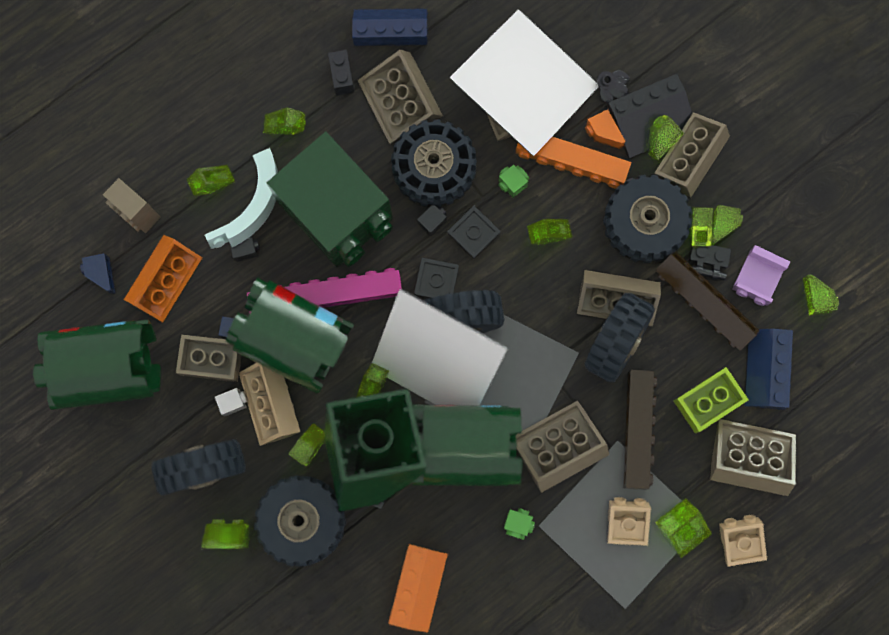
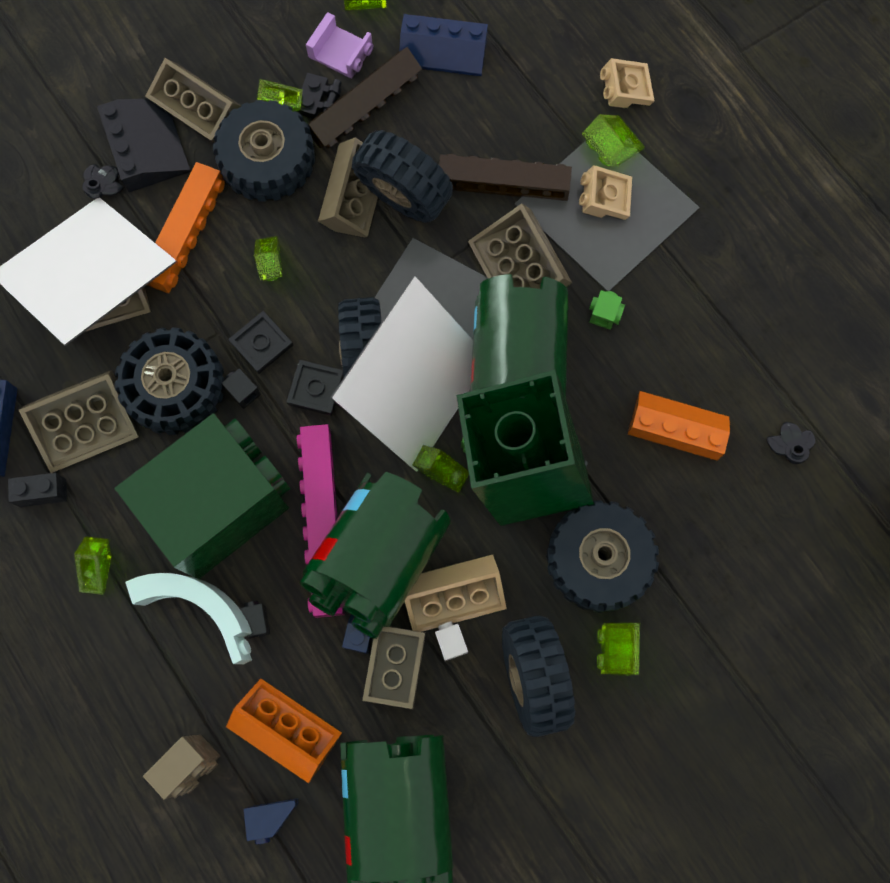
camera: 90 degrees left, 5 degrees down
clear neon green slope [187,165,235,196] -> none
clear neon green slope [288,423,325,466] -> none
bright green brick [499,165,529,198] -> none
orange slope [585,109,626,149] -> none
clear neon green slope [649,115,685,161] -> none
lime brick [674,367,748,433] -> none
clear neon green slope [709,205,743,245] -> none
dark tan slope [710,419,796,496] -> none

